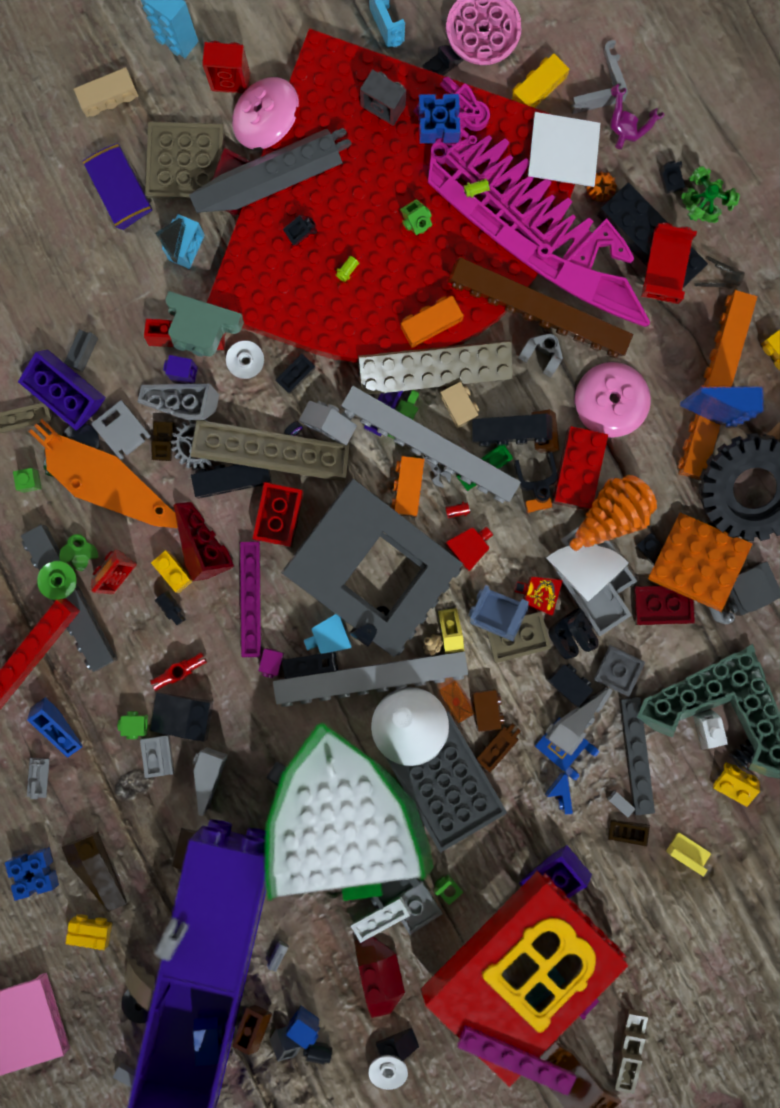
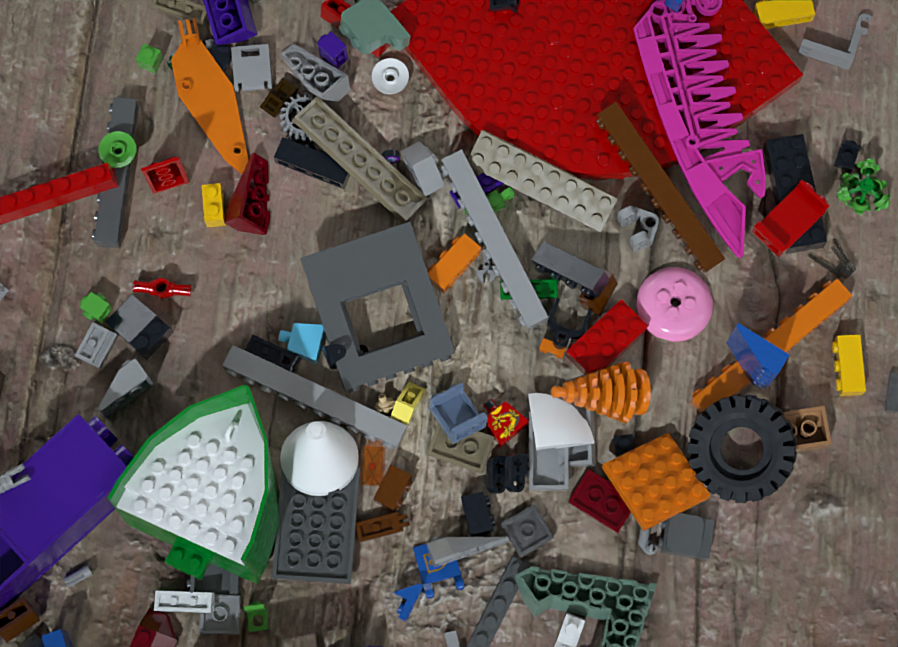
camera: 40 degrees right, 10 degrees down
blue slope [27,697,83,758] -> none
bright green plate [59,534,98,571] -> none
black hinge [154,590,186,625] -> none
magenta plate [240,542,261,657] -> none
red brick [252,482,304,548] -> none
magenta brick [258,648,284,678] -> none
black plate [275,354,316,394] -> none
lime pin [336,256,359,282] -> none
bright green brick [400,199,432,235] -> none
orange brick [401,296,463,348] -> none
tan brick [440,382,480,429] -> none
red pin [445,501,470,519] -> none
red torso [445,527,493,571] -> none
lime pin [464,178,490,198] -> none
white piece [528,112,600,187] -> none
orange gear [586,171,617,202] -> none
magenta piece [610,84,664,149] -> none

